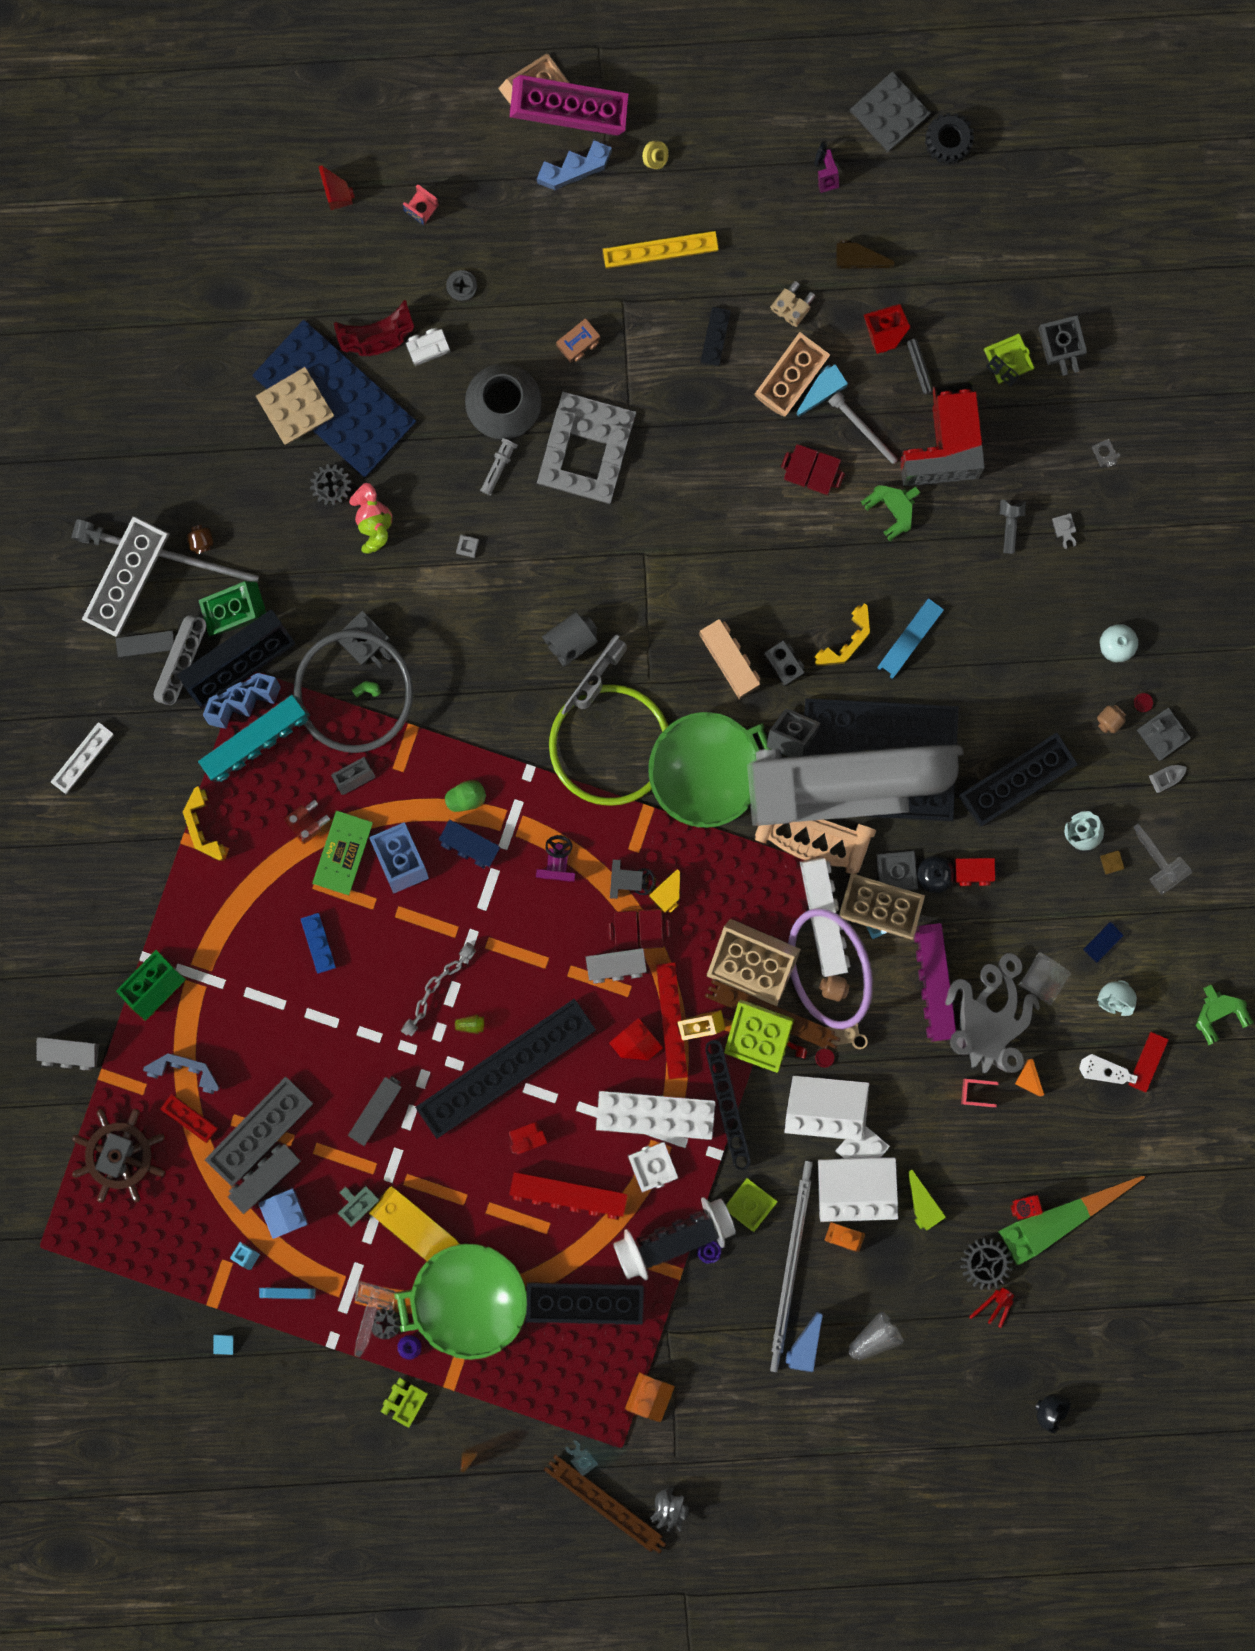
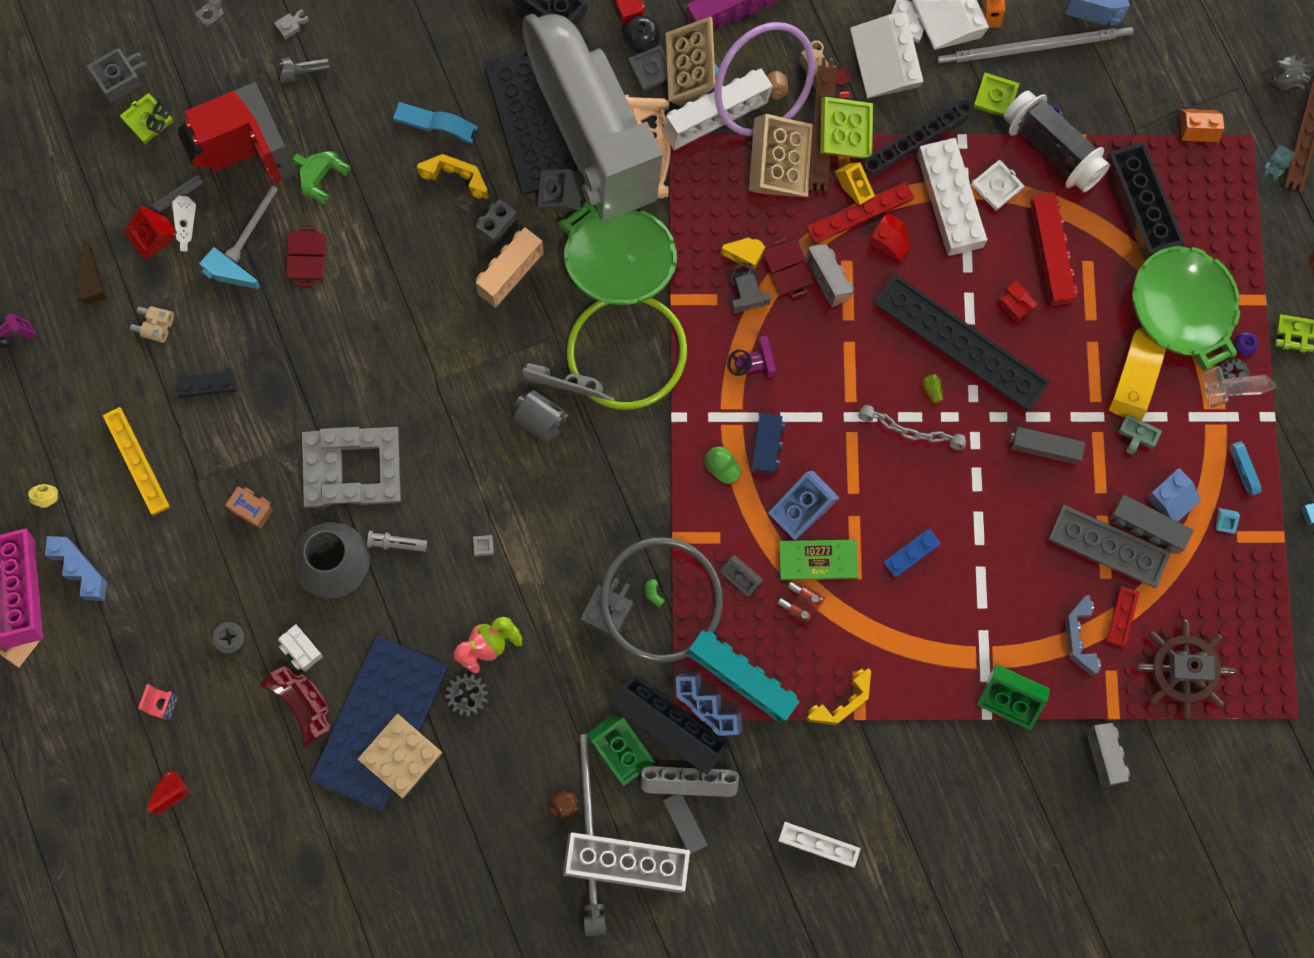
camera: 115 degrees left, 10 degrees down
light nougat brick [754,332,830,417] -> none
none -> white piece [171,196,196,252]

